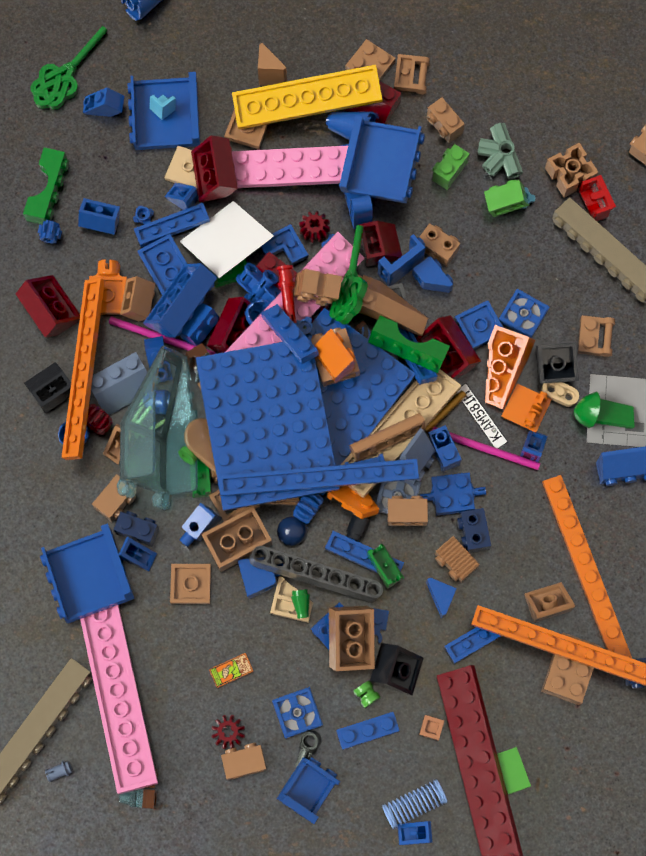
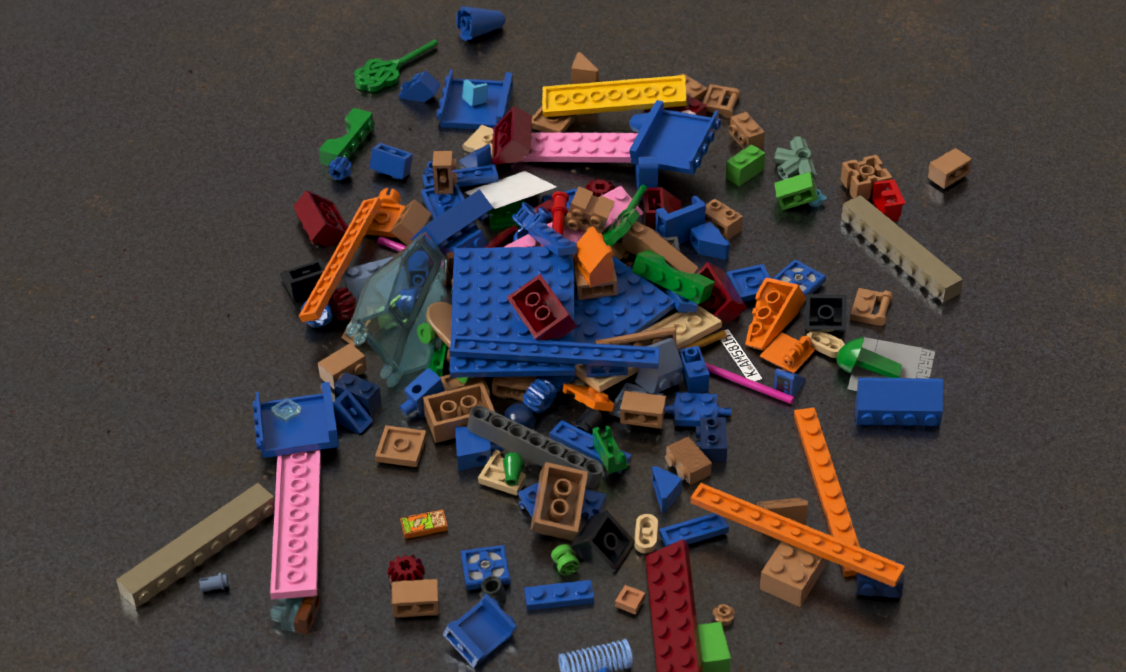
camera: 10 degrees right, 30 degrees down
none -> clear light blue plate [271,398,302,422]
none -> medium nougat brick [432,151,458,194]
none -> dark red slope [507,274,577,341]
none -> tan plate [635,514,658,553]
none -> medium nougat plate [712,604,735,626]

